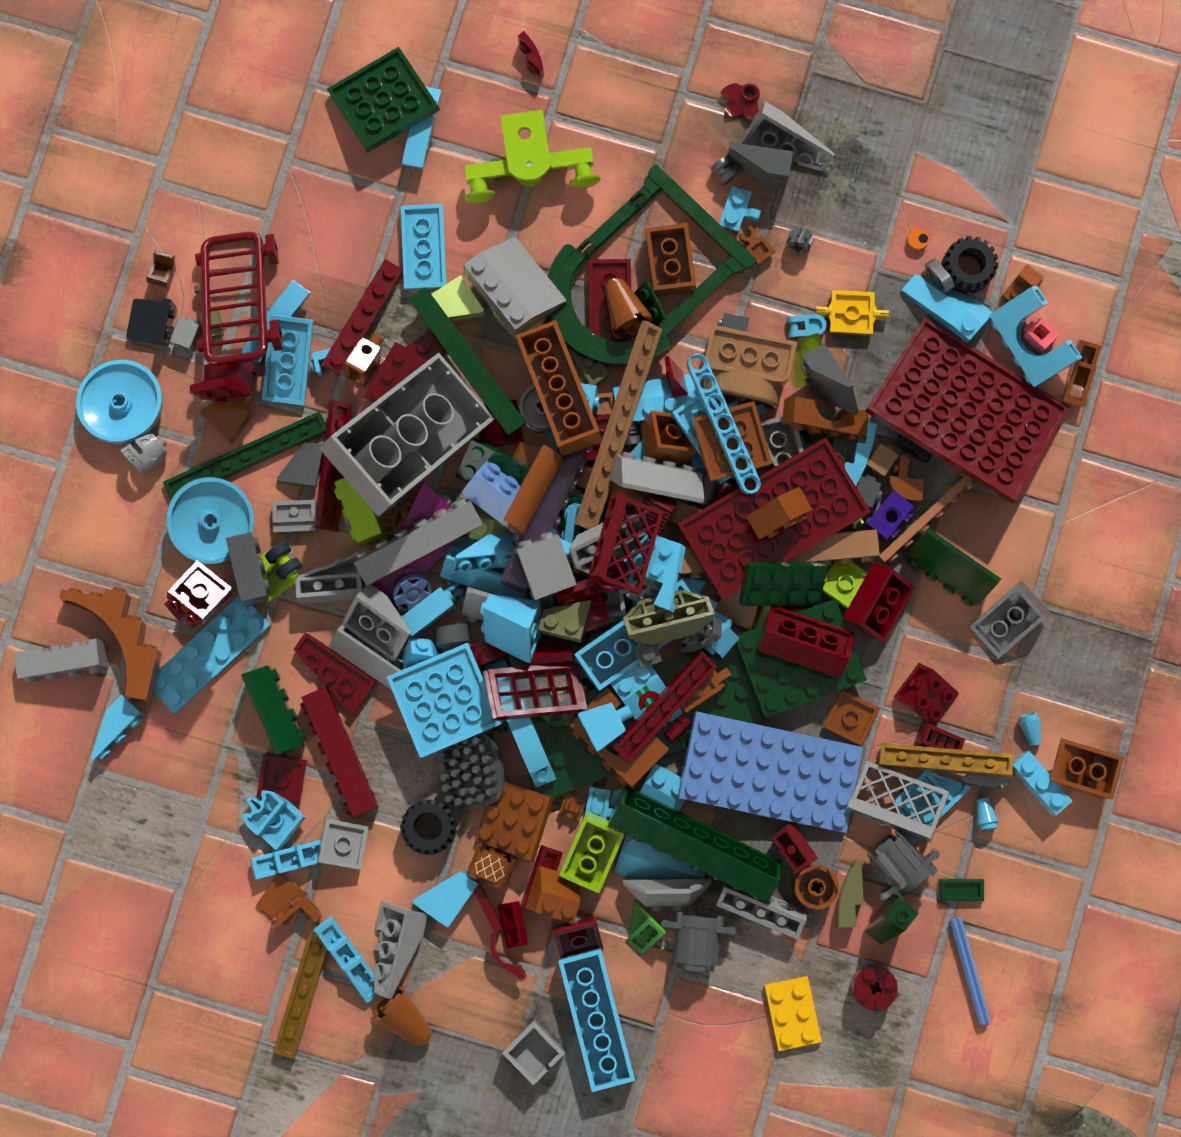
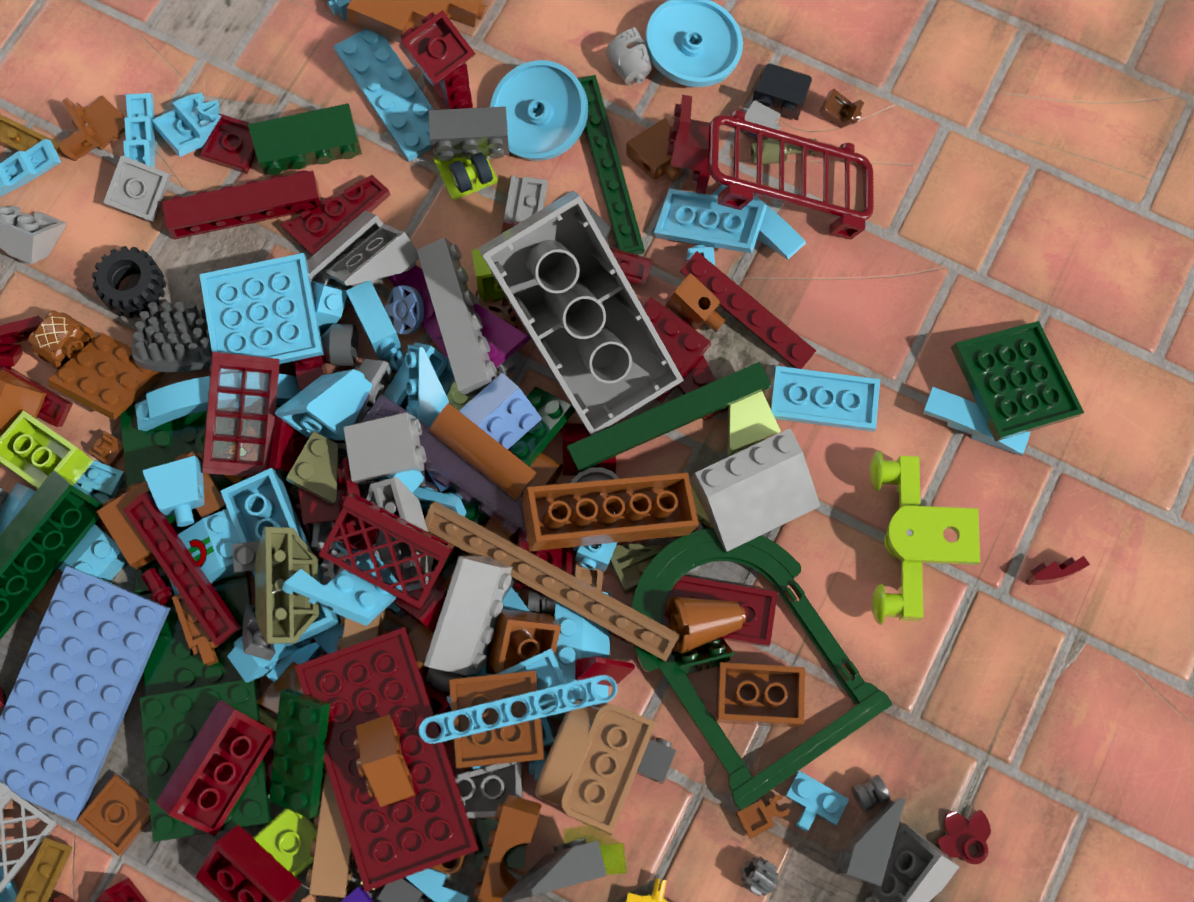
camera: 100 degrees right, 10 degrees down
light grey wedge [295,551,364,605] -> none
medium azure slope [412,870,479,928] -> none
medium azure plate [787,314,826,339] -> none

